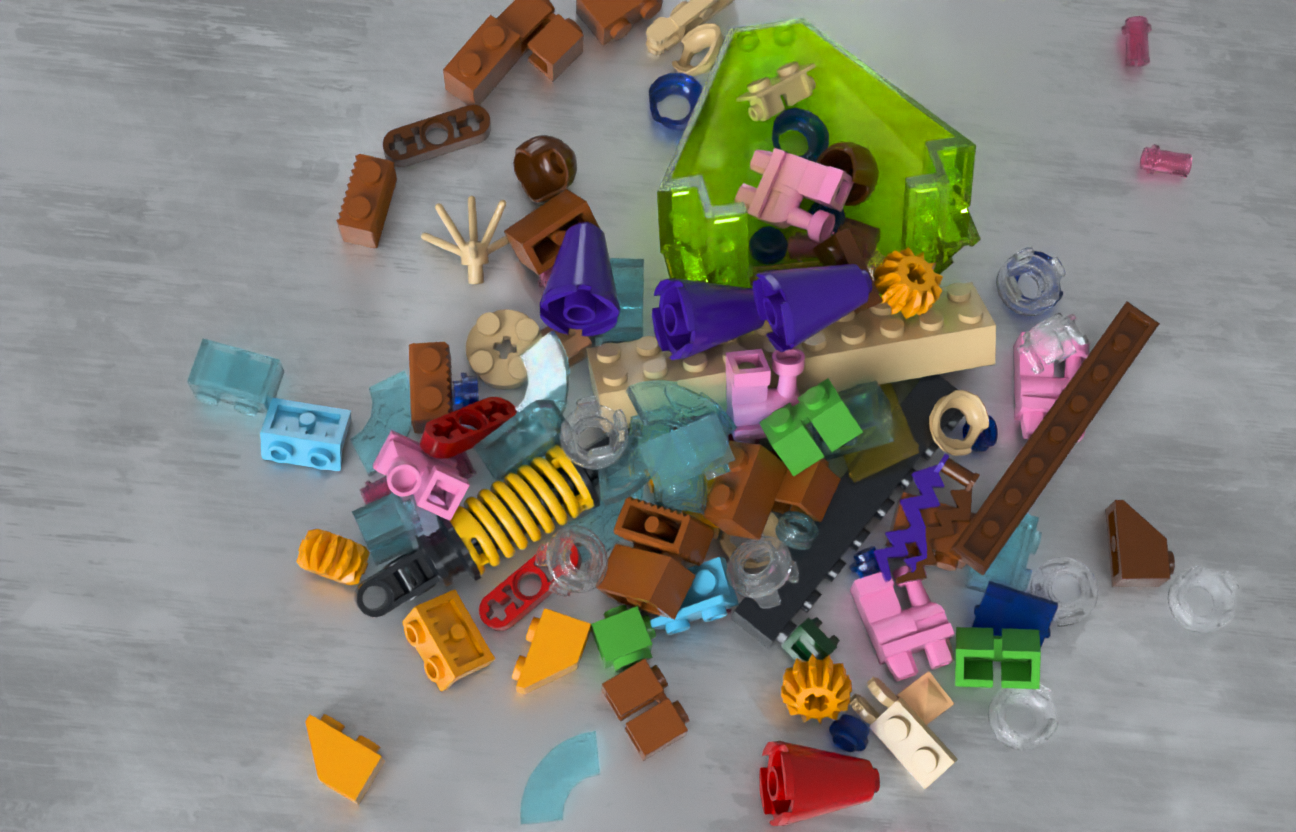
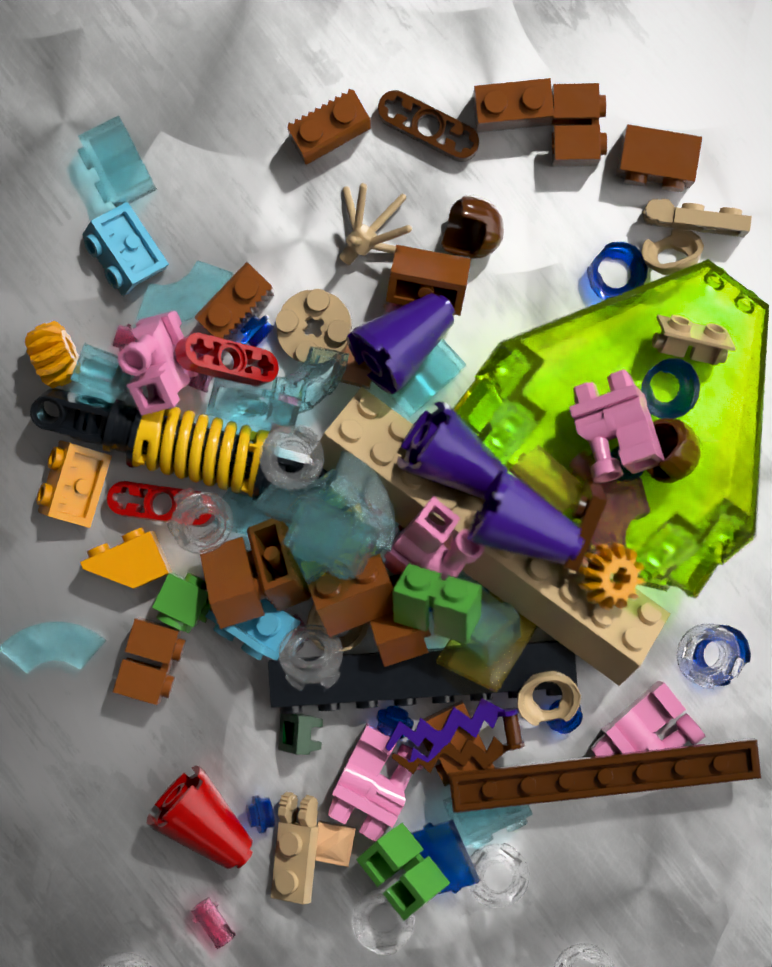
camera: 55 degrees right, 15 degrees up
plate [749,226,788,264] -> none
clear light blue tile [775,511,819,550] -> none
light orange gear [781,653,852,725] -> none
clear piece [1017,312,1089,374] -> none
reddish brown slope [1105,500,1175,587] -> none

